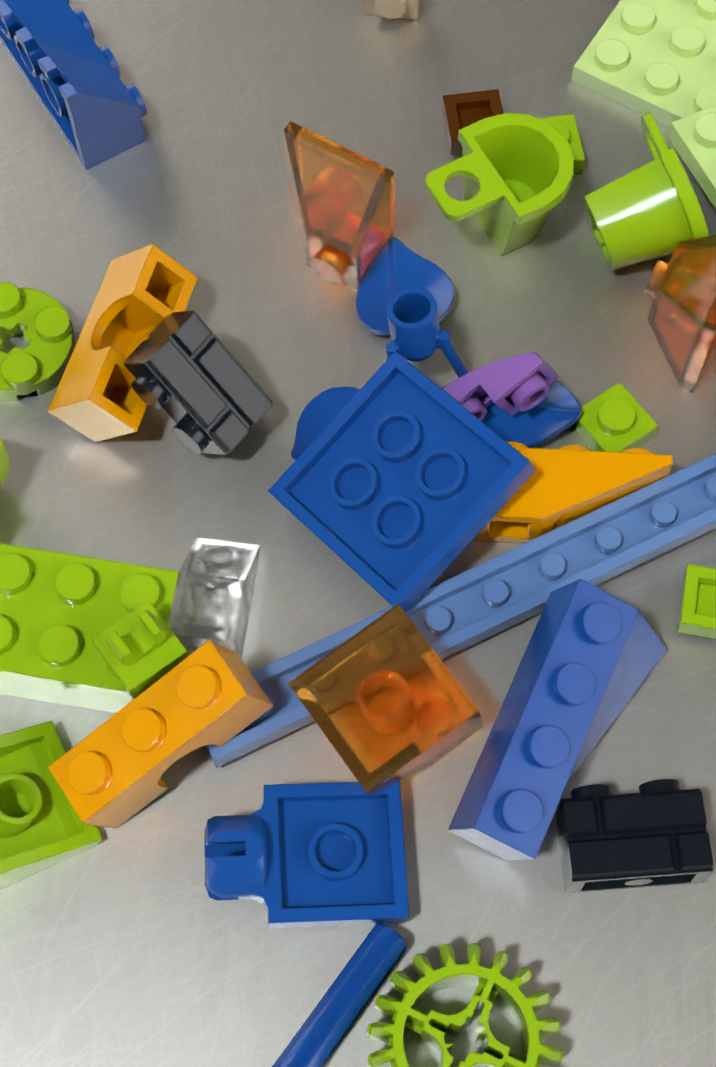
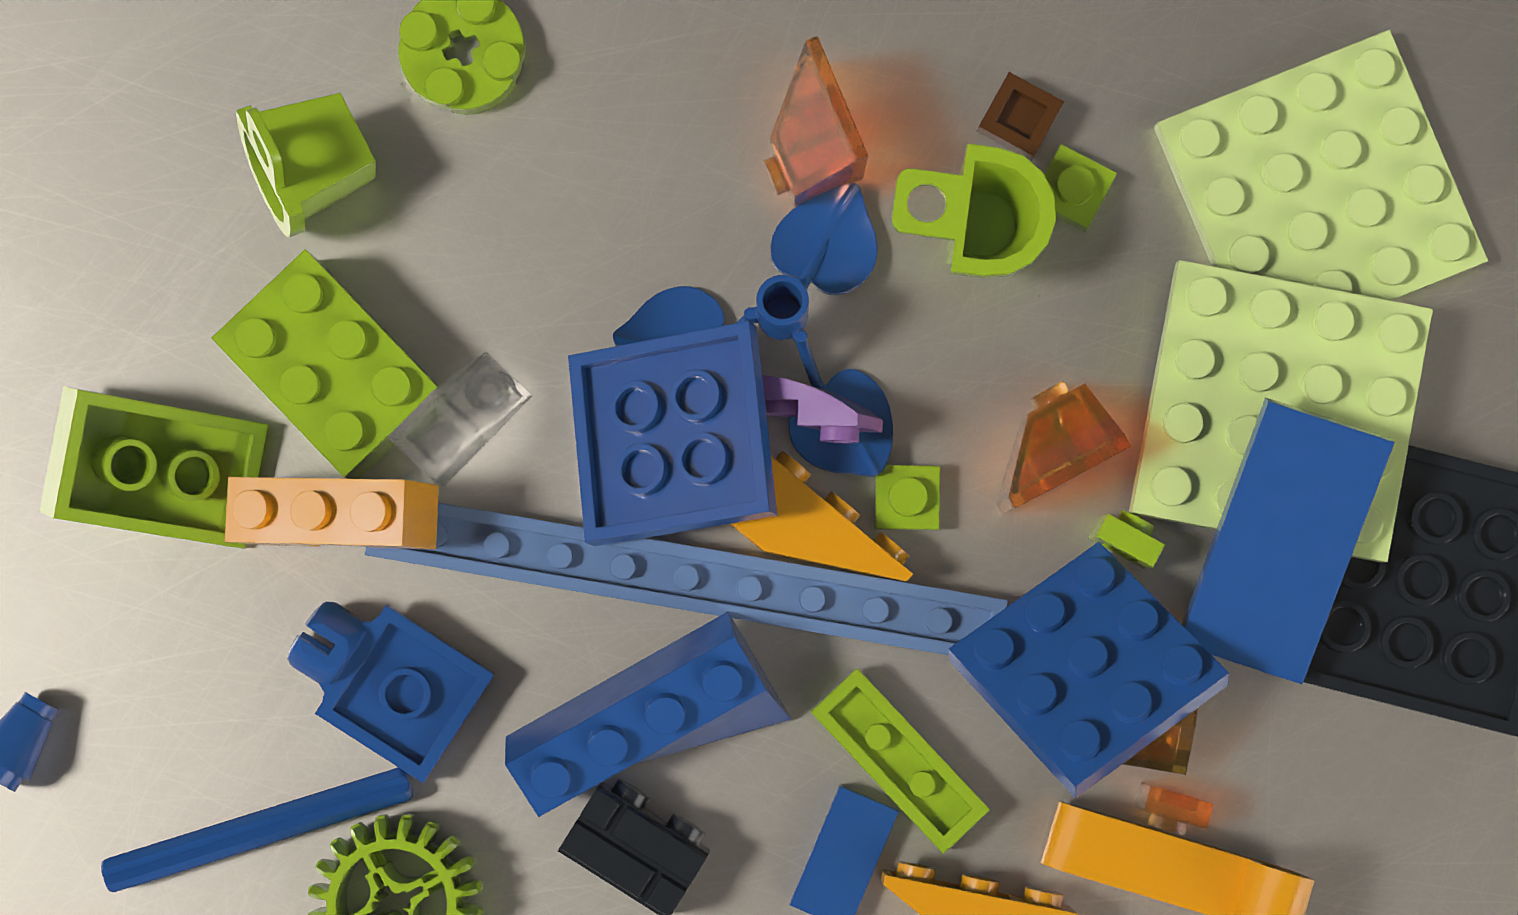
camera: 35 degrees right, 20 degrees up
light orange arch [47,244,198,442] -> none
lime tile [91,600,189,699] -> none
black brick [124,310,273,455] -> none
clear orange slope [288,604,483,795] -> none
lime container [584,112,711,271] -> none

